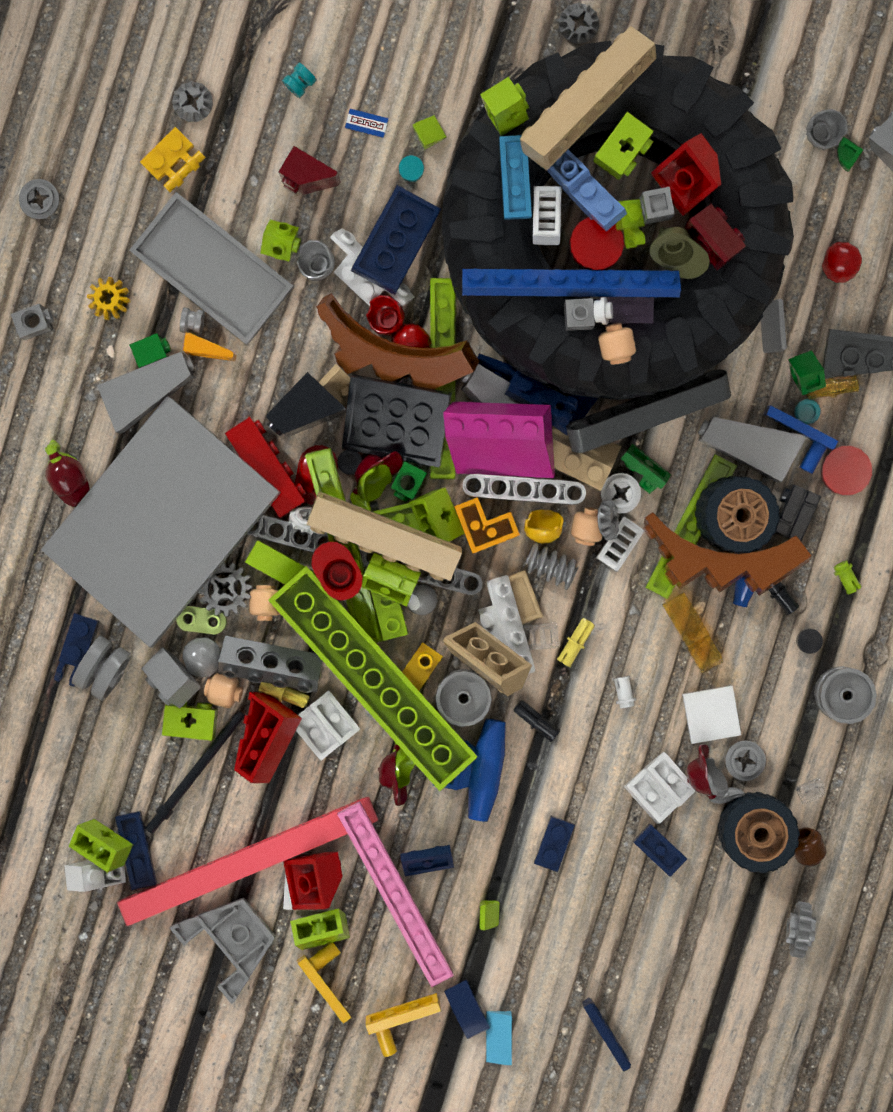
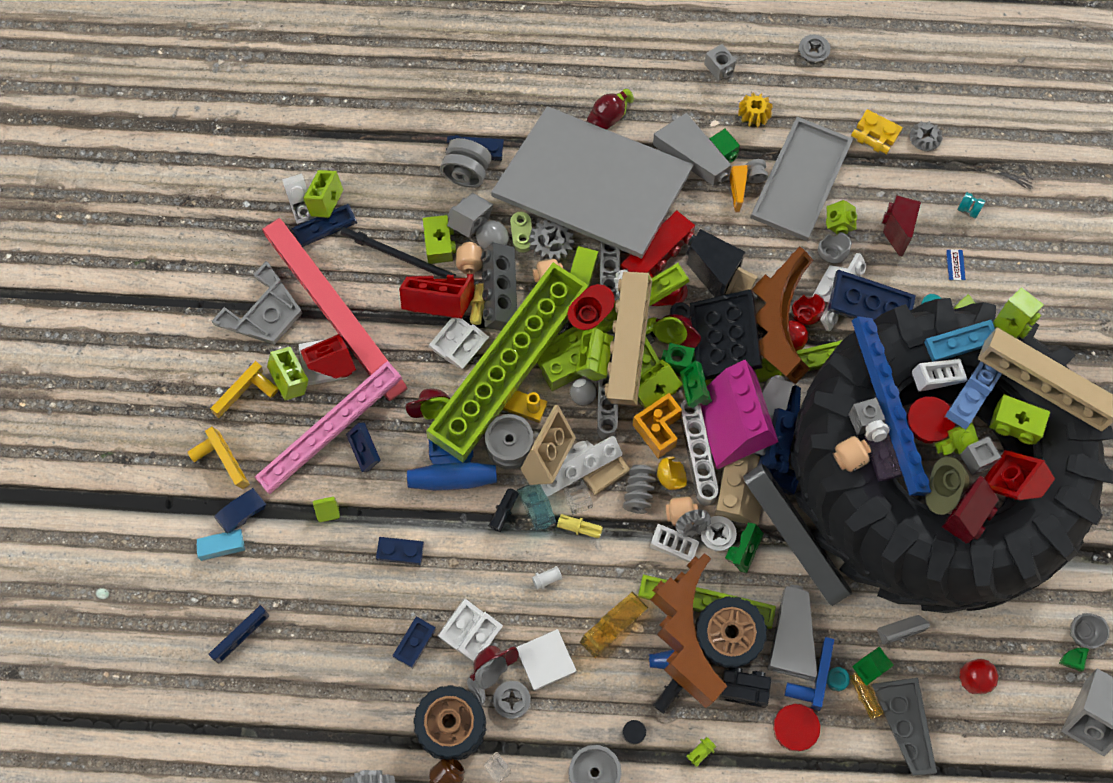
camera: 75 degrees right, 20 degrees down
none -> clear light blue slope [517,484,556,530]
none -> green hinge [680,360,712,408]

